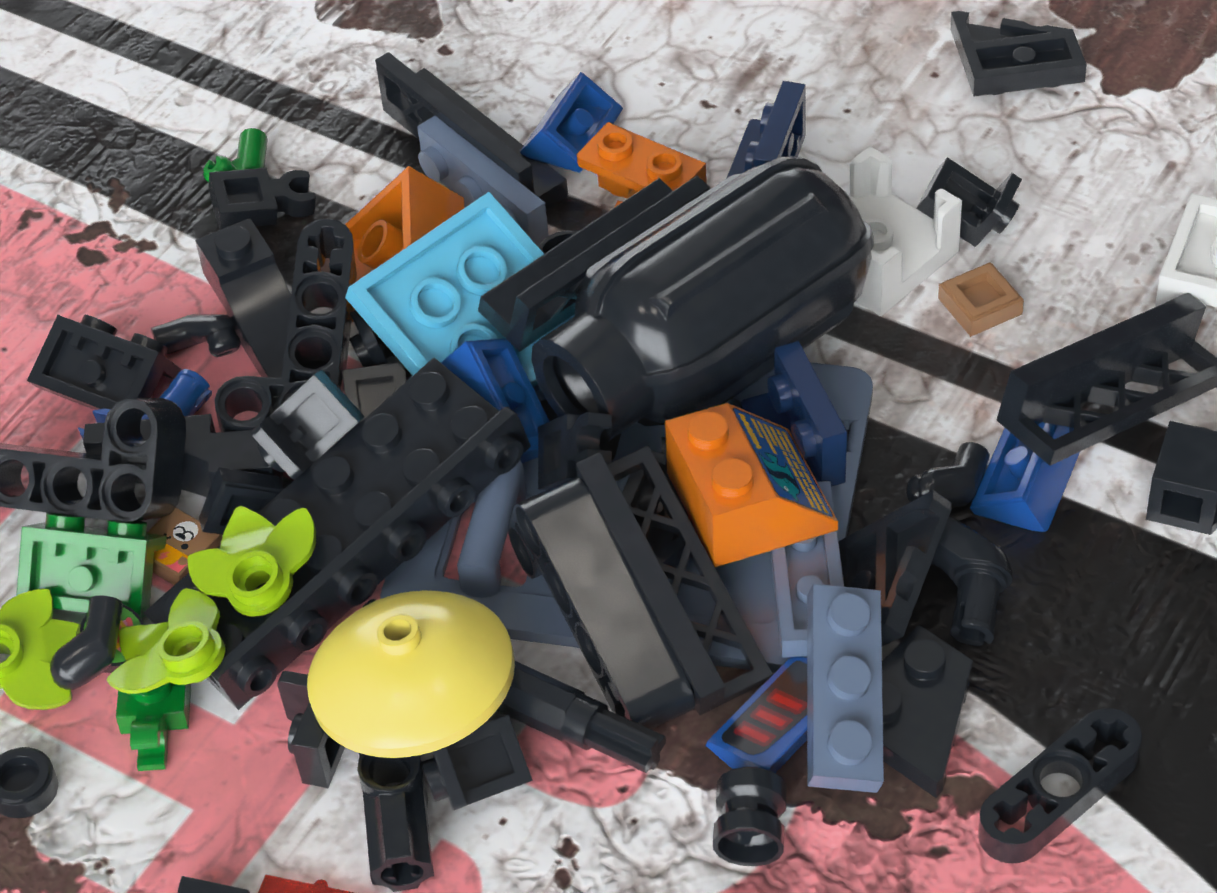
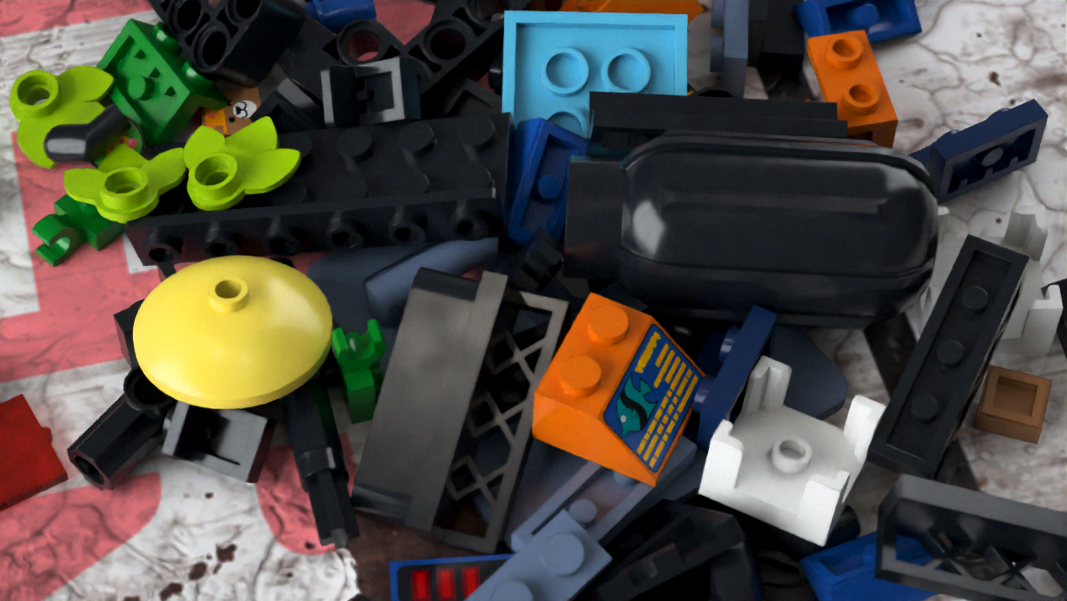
camera: 40 degrees right, 5 degrees up
none -> green plate [331,319,387,424]
none -> white panel [698,355,887,547]
none -> black fence [866,234,1030,482]

